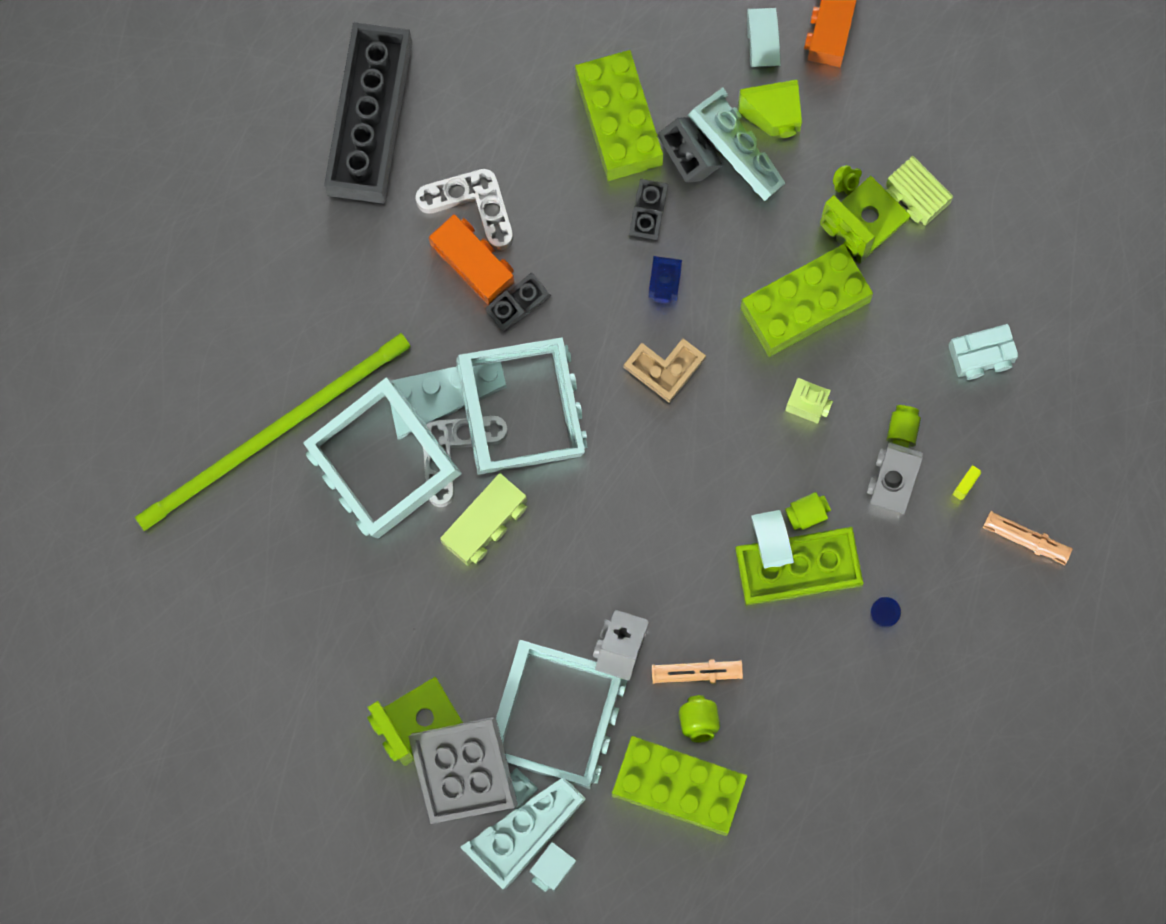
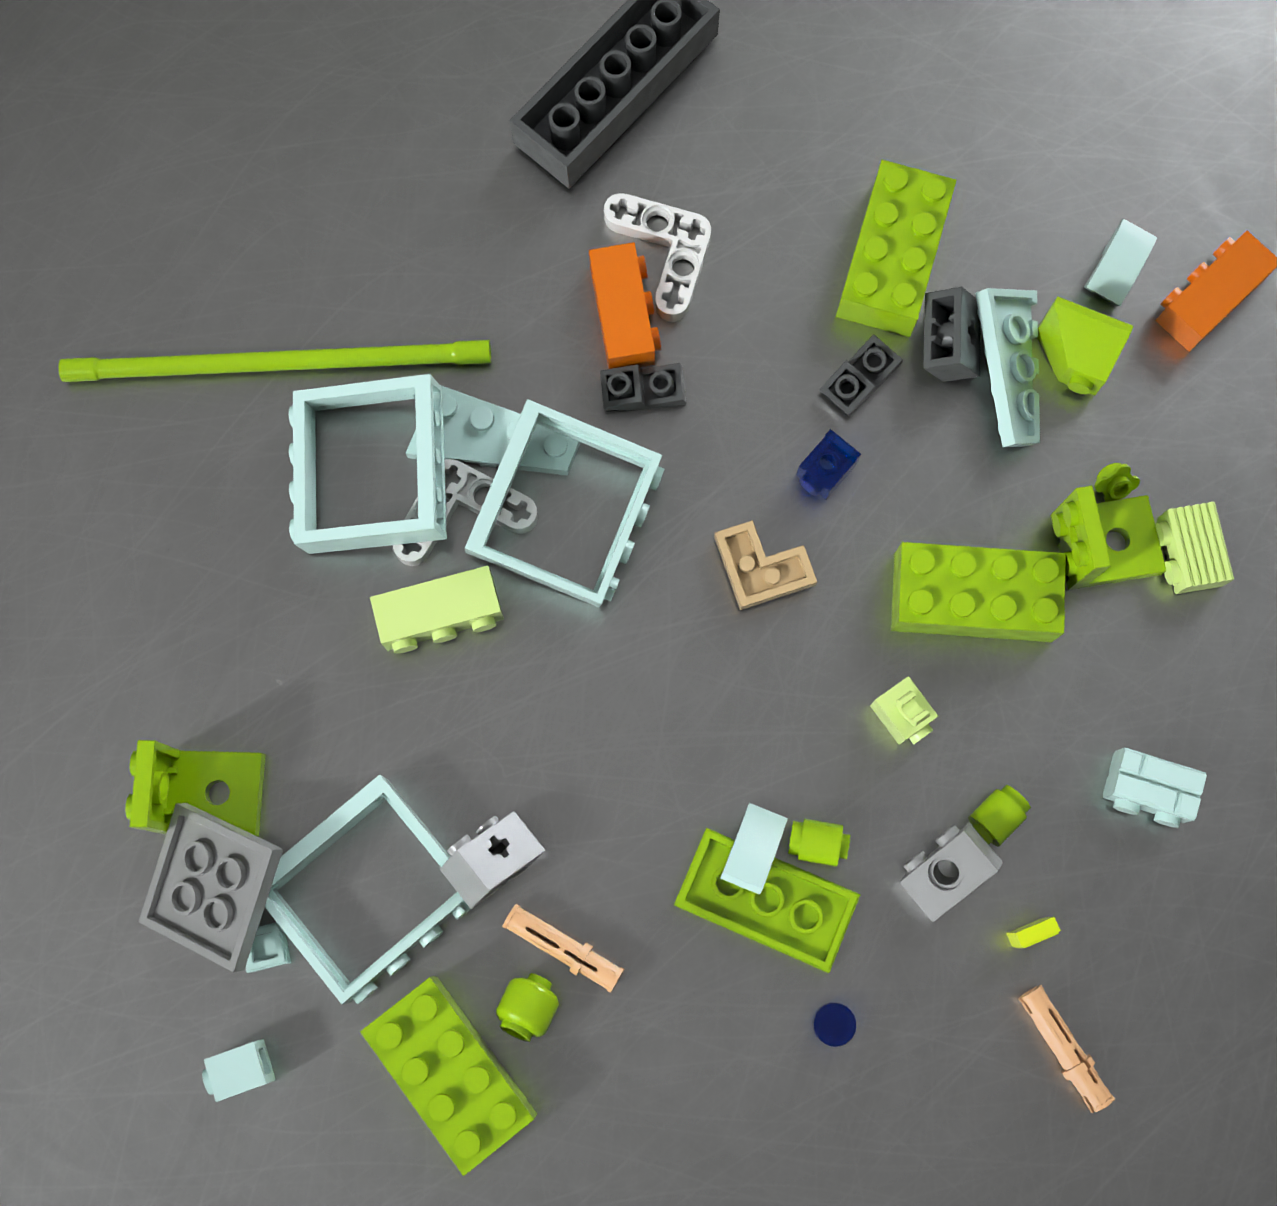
camera: 30 degrees right, 0 degrees up
light aqua wing [460,778,586,889] -> none

